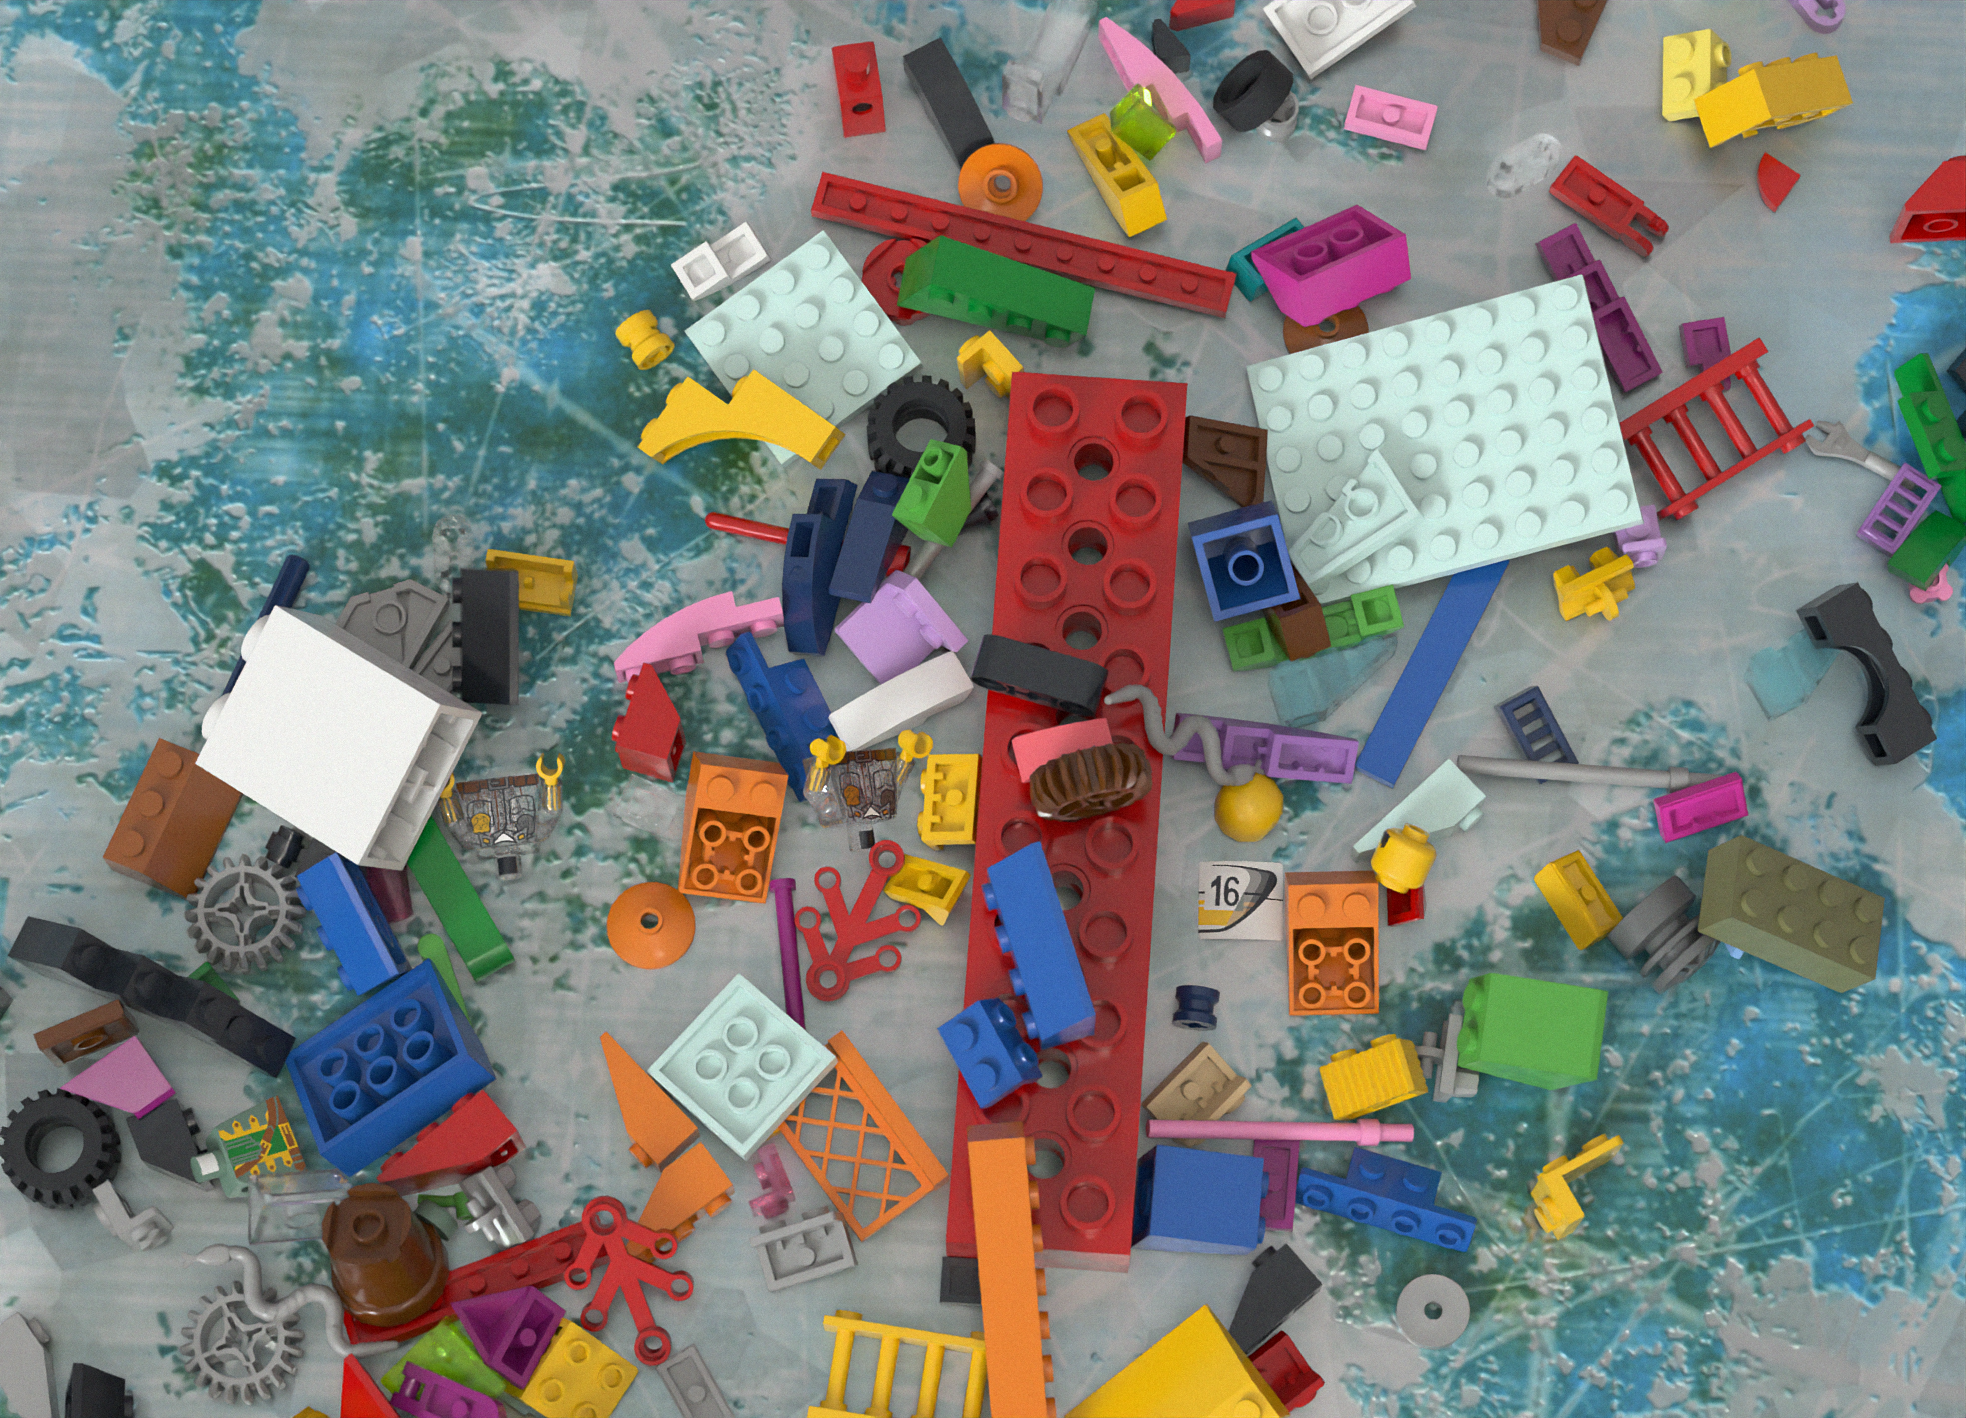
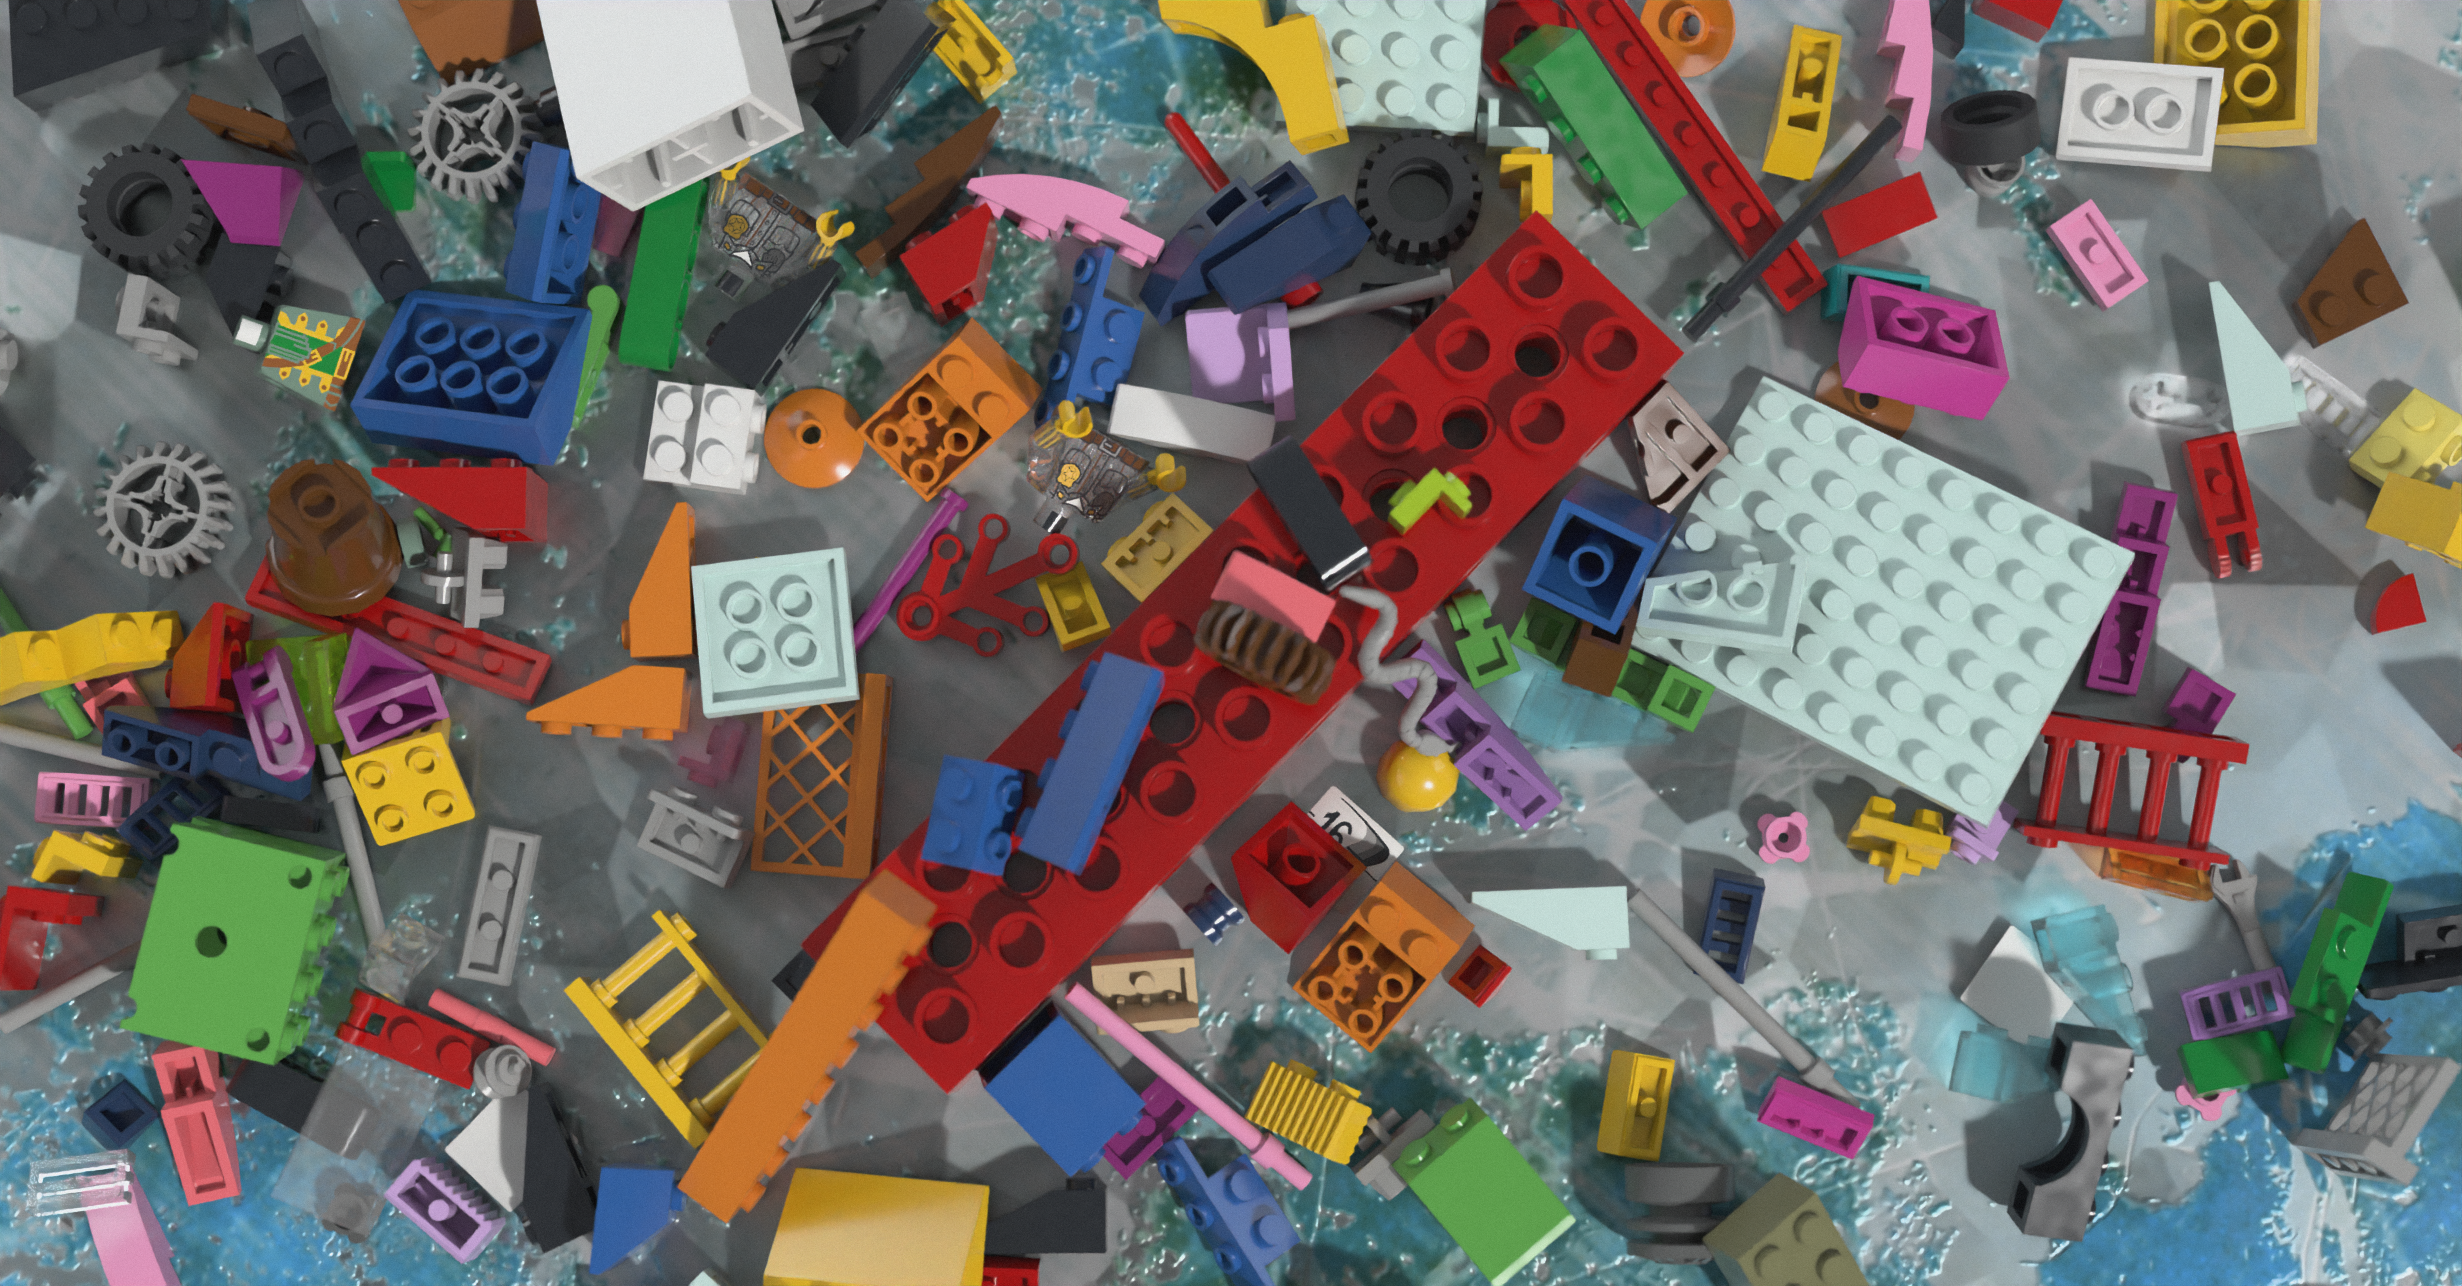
camera: 40 degrees right, 10 degrees up
light grey animal [181,1244,399,1359] -> none
clear slope [248,1168,353,1245] -> none
red plant [564,1195,694,1366] -> none
bright green slope [892,439,971,548] -> none
clear neon green panel [1110,83,1176,161] -> none
blue tile [1354,560,1510,789] -> none
yellow head [1370,823,1437,893] -> none
none -> white plate [643,380,766,495]
none -> black slope [705,259,847,397]
none -> reddish brown slope [855,105,1005,279]
none -> red slope [1231,801,1367,955]
none -> lime bracket [1387,468,1472,535]
none -> bright green plate [1443,588,1521,690]
none -> light aqua bracket [1476,98,1549,159]
none -> black bar [1681,115,1902,343]
none -> bright pink plate [1757,812,1810,864]
none -> red slope [1822,171,1939,258]
none -> white sticker [1961,925,2087,1054]
none -> clear light blue slope [2030,904,2148,1057]
none -> clear orange slope [2098,847,2214,903]
none -> light aqua slope [2209,281,2308,436]
none -> clear slope [2289,355,2384,461]

